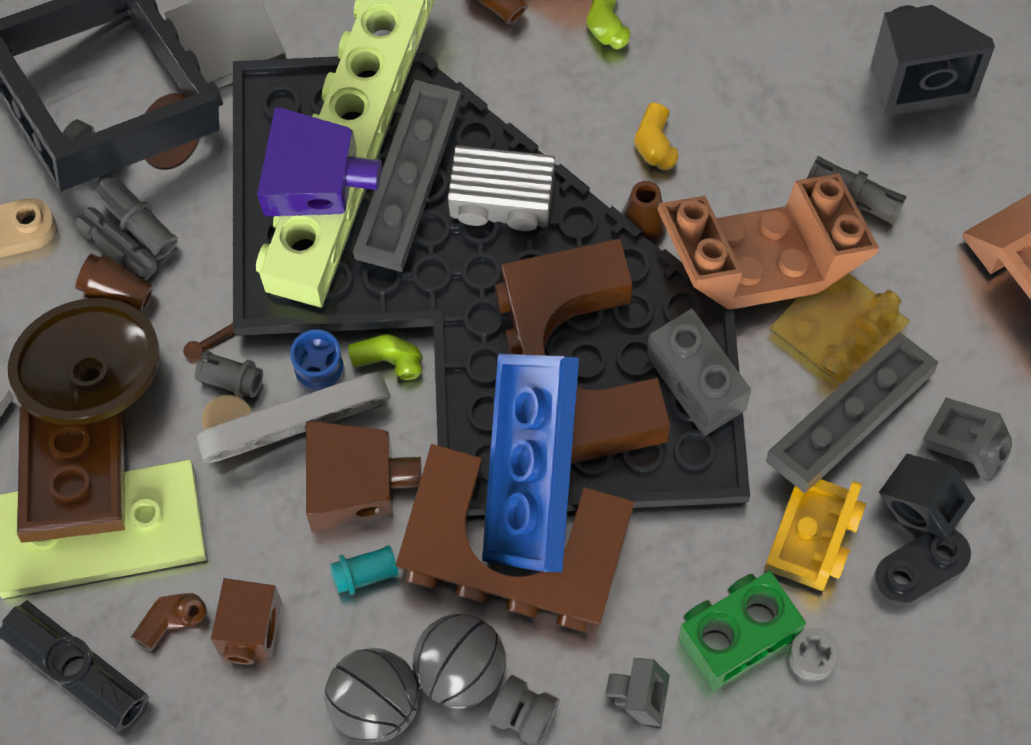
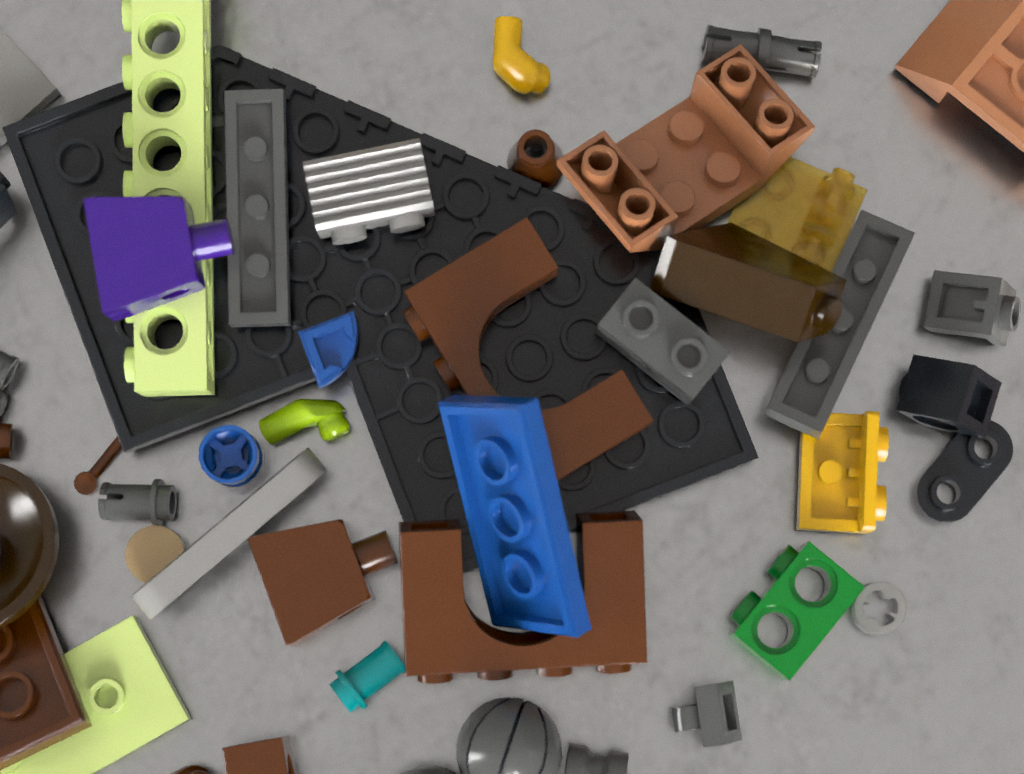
camera: 15 degrees left, 15 degrees up
none -> blue tile [298,311,358,389]
none -> dark brown slope [650,222,846,342]

